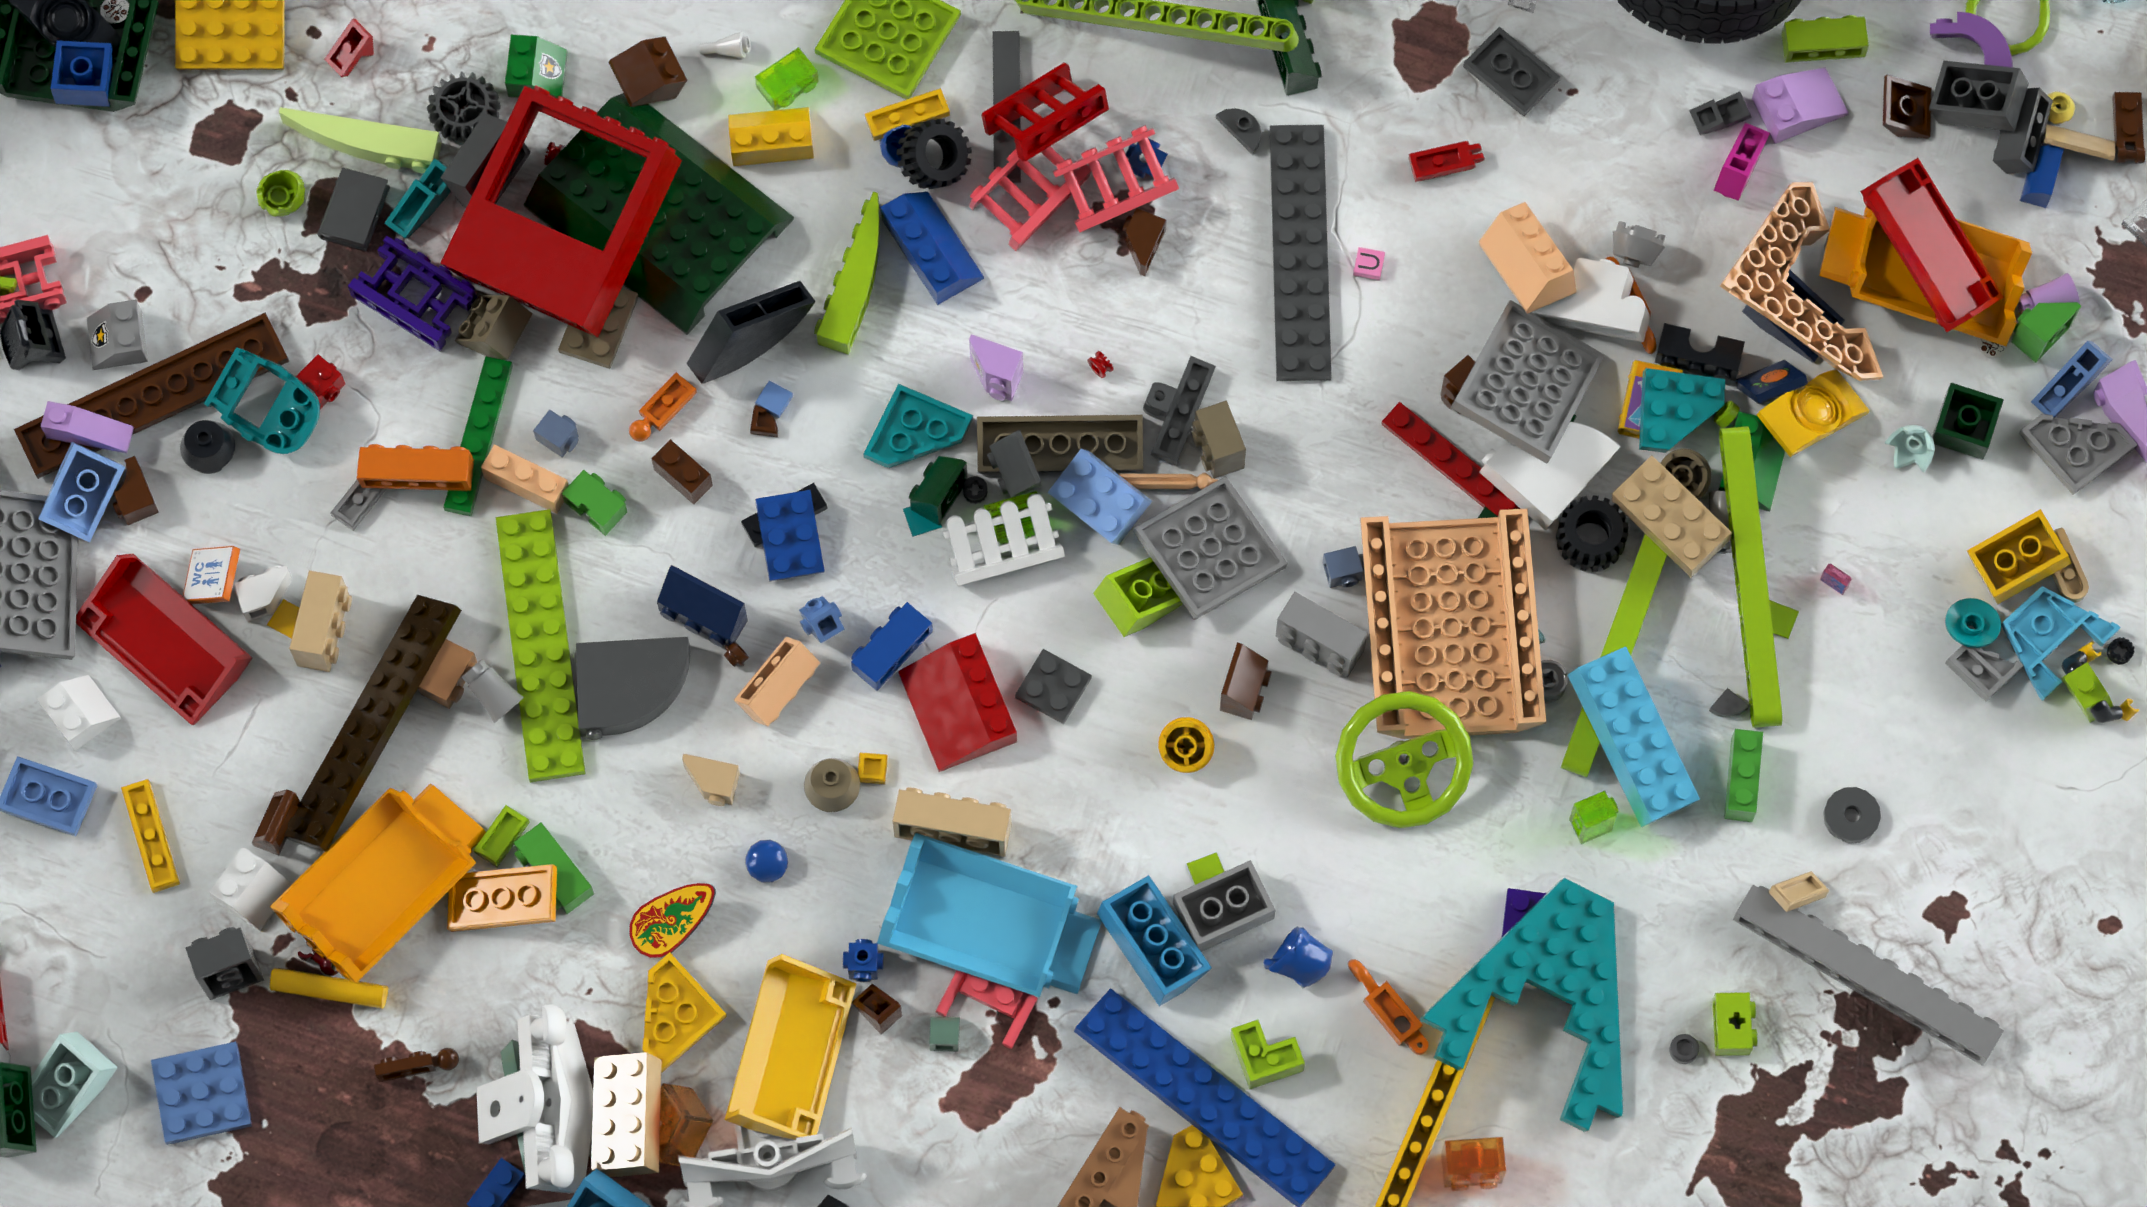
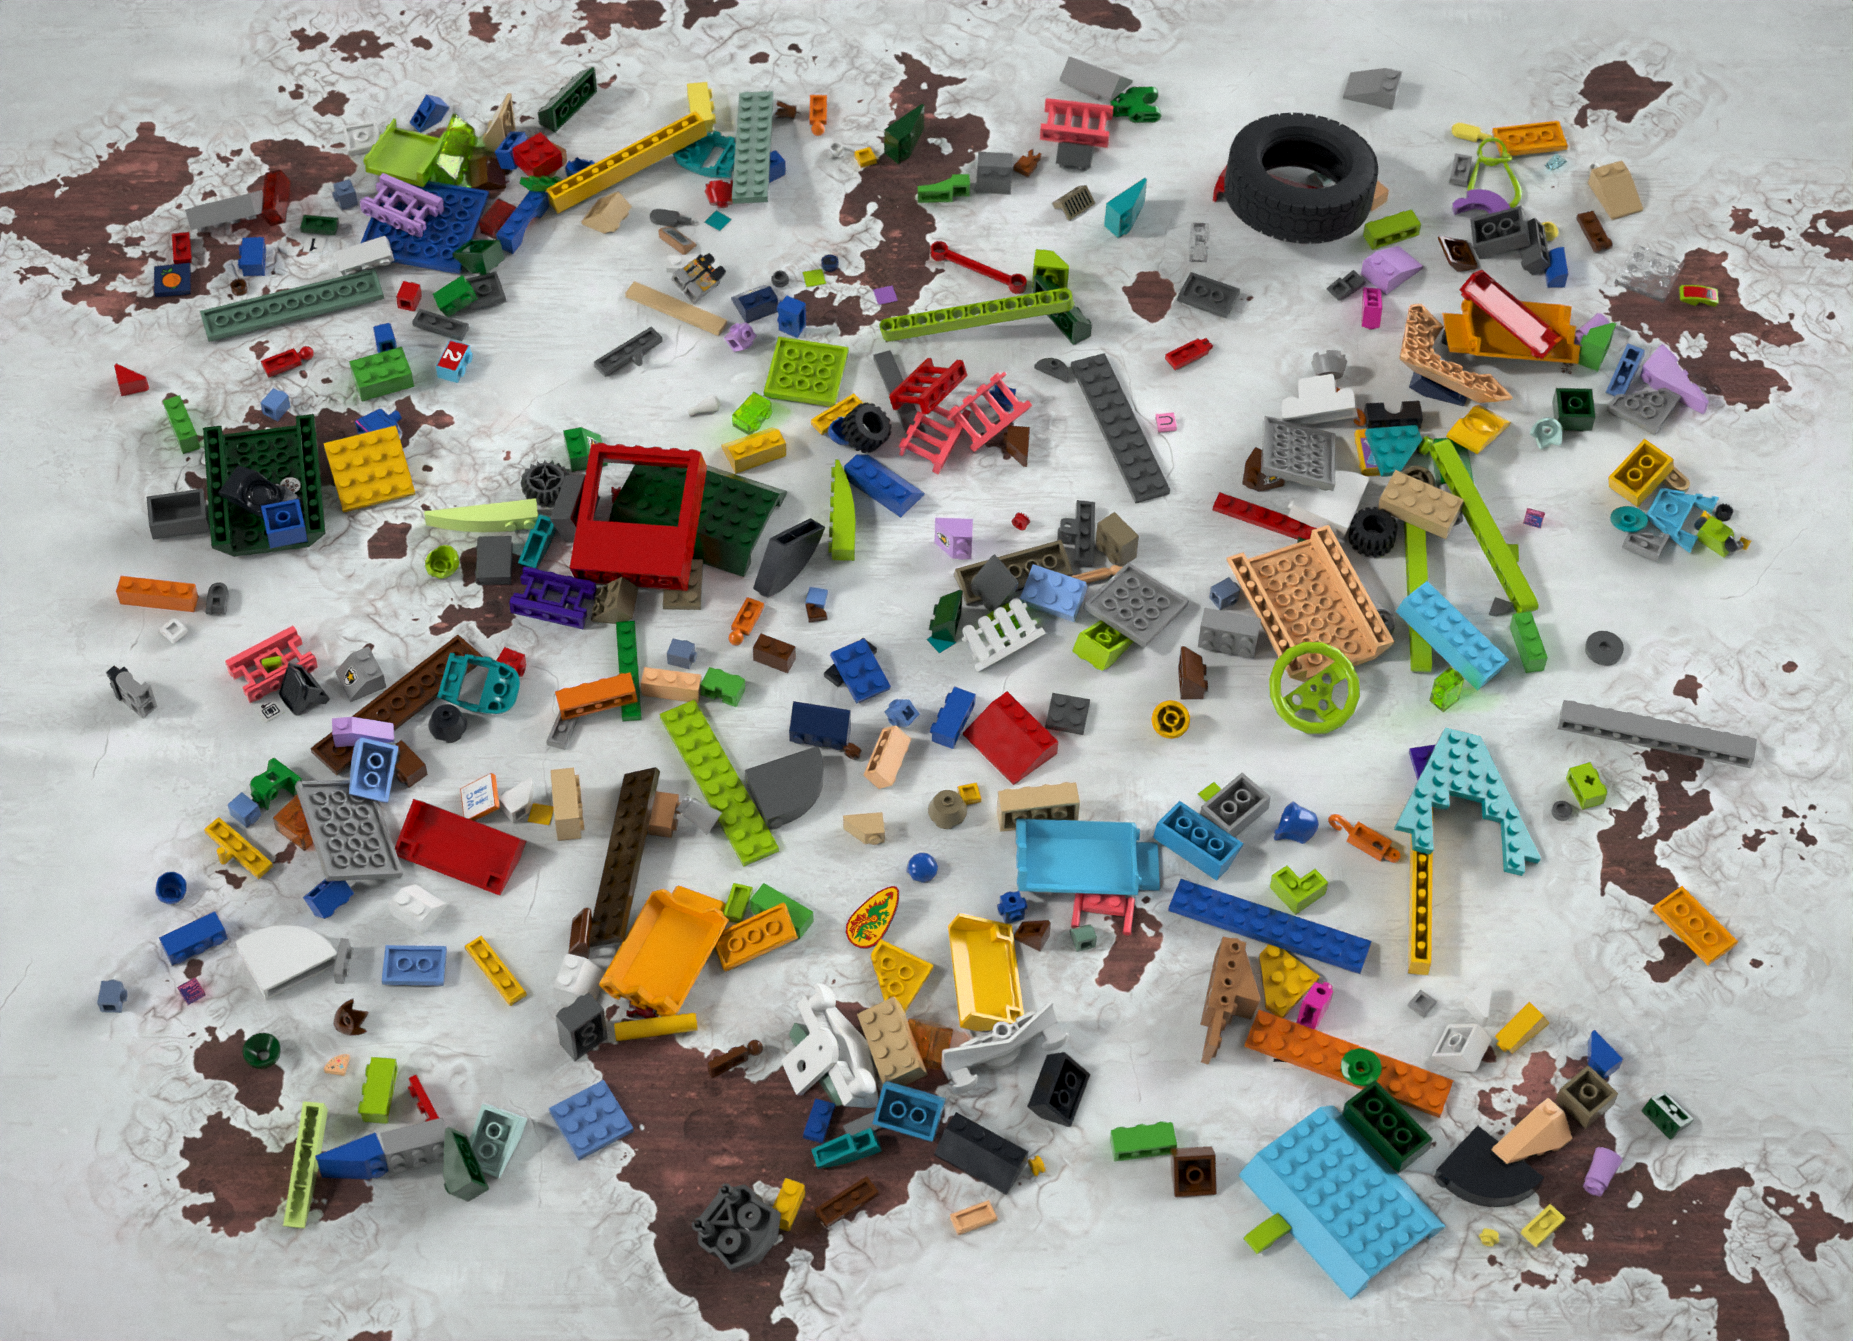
camera: 20 degrees left, 15 degrees down
red slope [324,19,374,77] -> none
reddish brown slope [608,36,688,107] -> none
teal plate [863,384,973,468] -> none
black bush [963,476,988,504] -> none
clear orange brick [1441,1137,1506,1191] -> none
light nougat slope [1479,202,1576,314] -> none
dark blue tile [1735,360,1808,404] -> none
tan tile [1769,871,1829,912] -> none
tan piece [2044,124,2115,161] -> none

